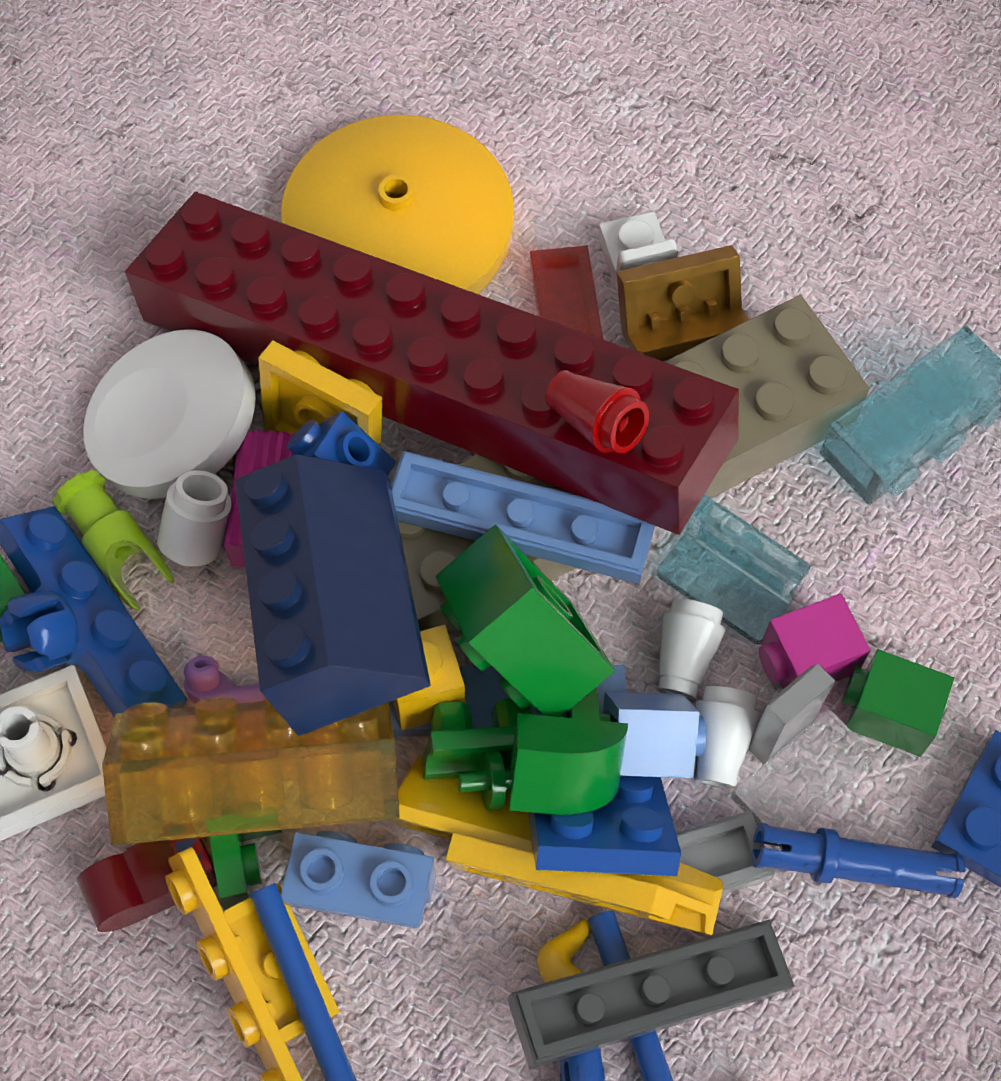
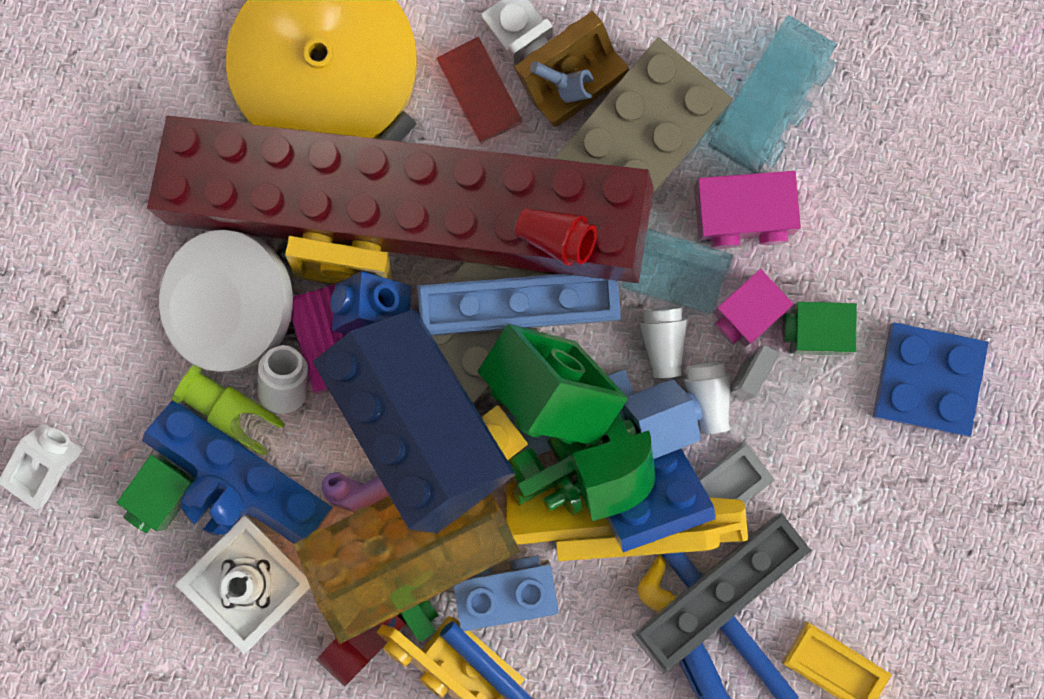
camera: 20 degrees left, 20 degrees up
blue pin [751,822,965,899] -> none
none -> sand blue hand [530,61,593,103]
none -> dark pink brick [694,171,801,249]

